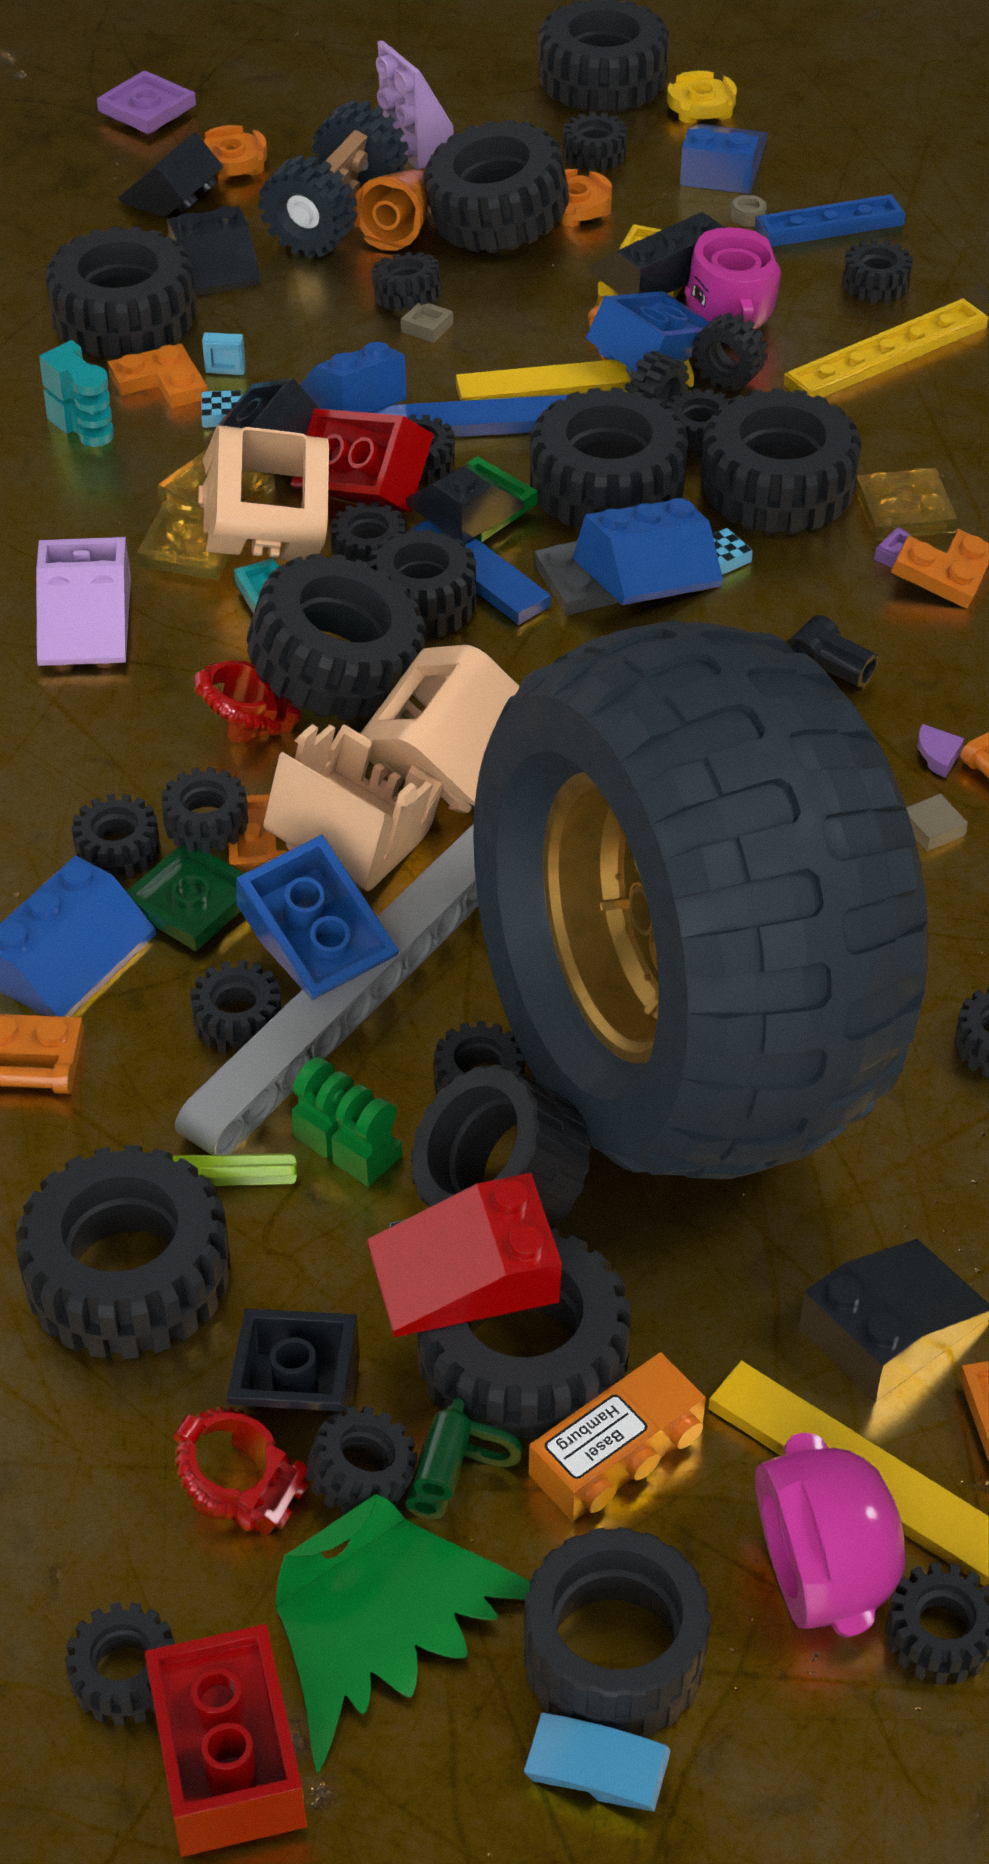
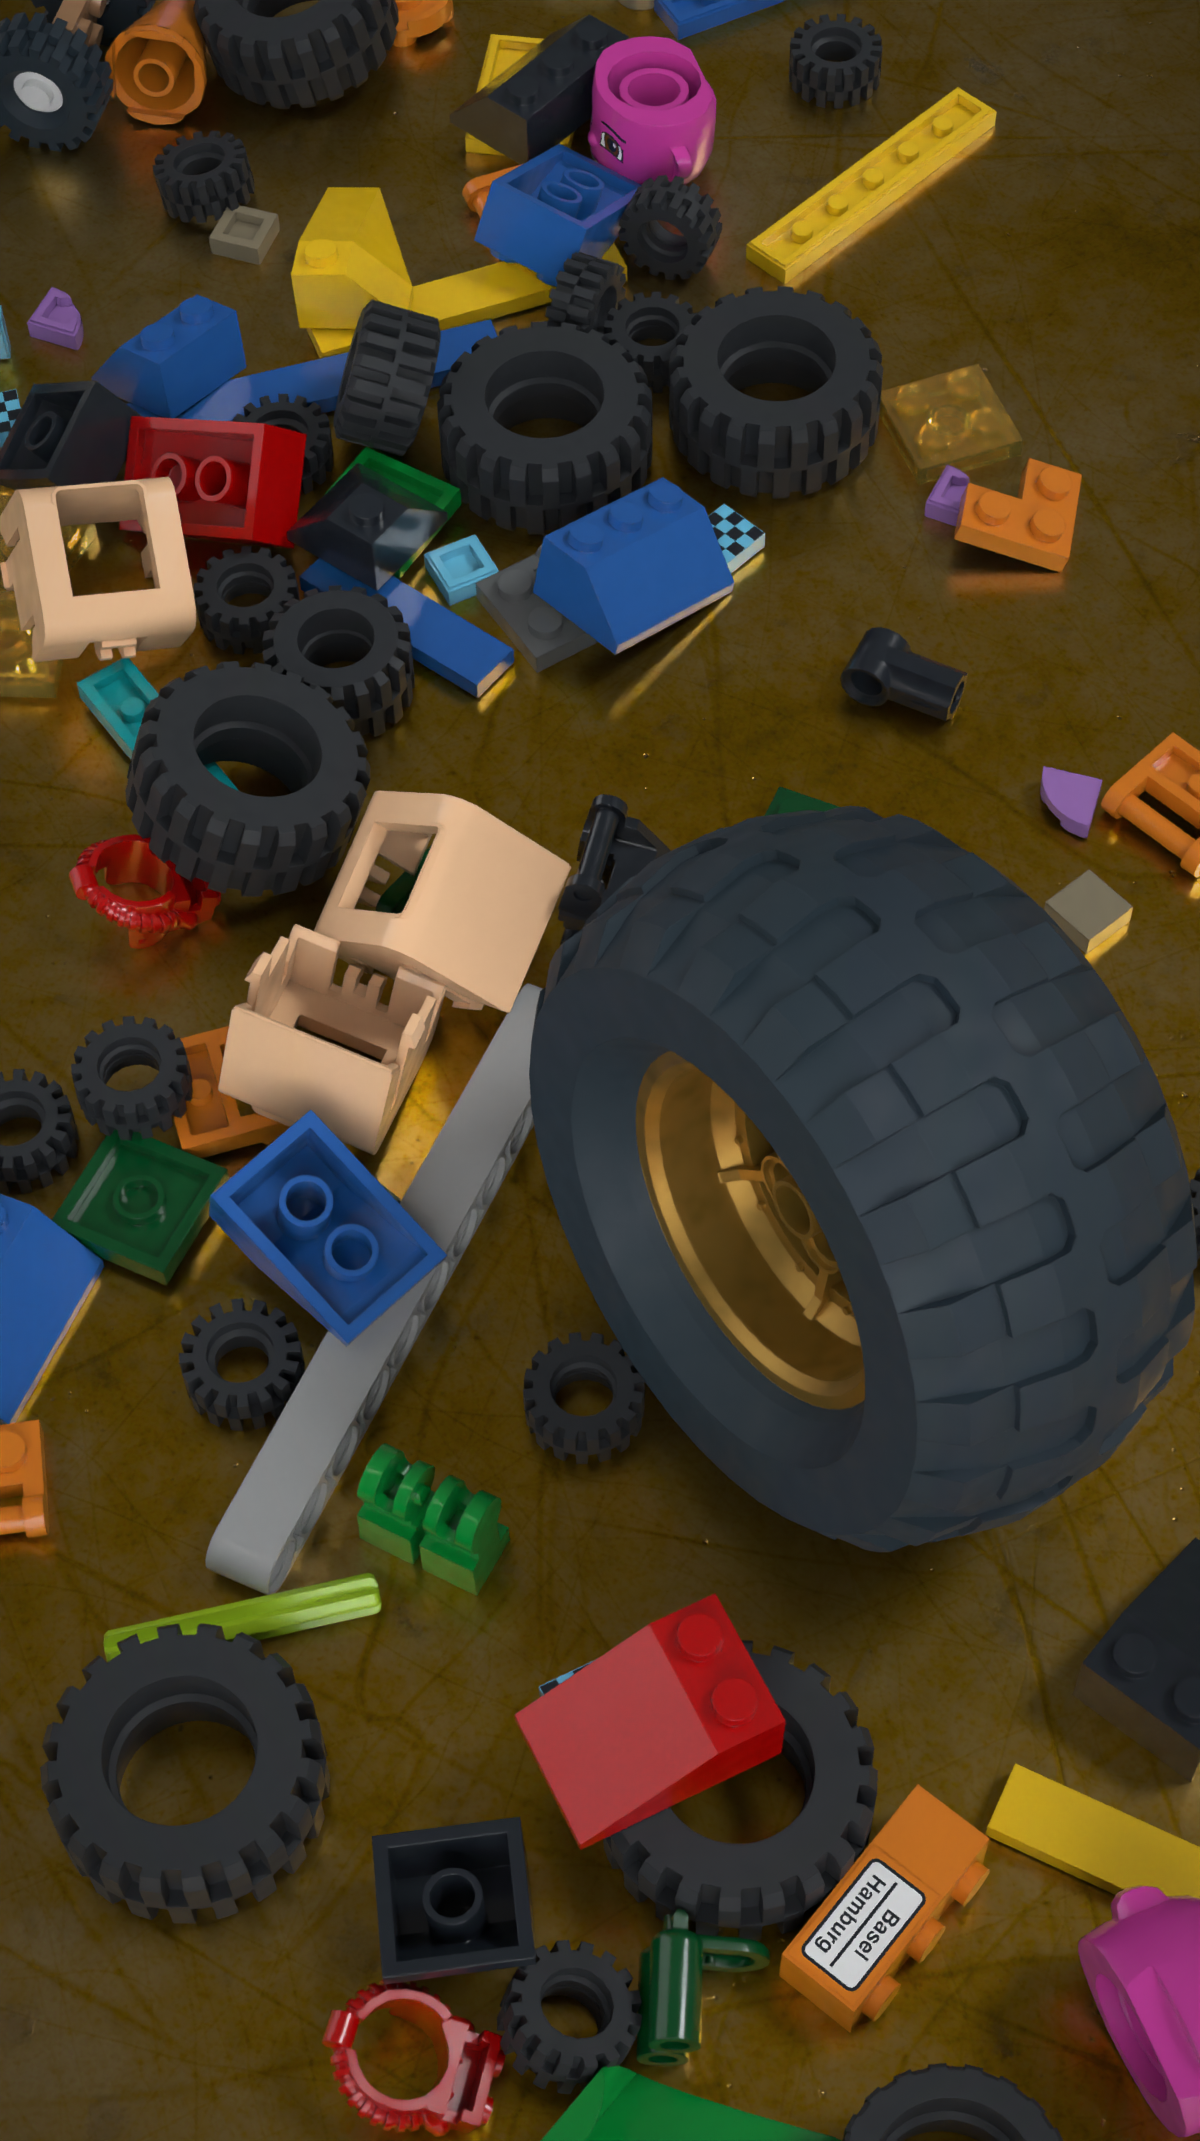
camera: 10 degrees left, 10 degrees up
black tyre [410,1064,591,1228] -> none
none -> medium lavender tile [27,287,84,351]
none -> yellow wedge [291,187,413,329]
none -> black tyre [334,300,441,456]
none -> medium azure tile [424,534,499,606]

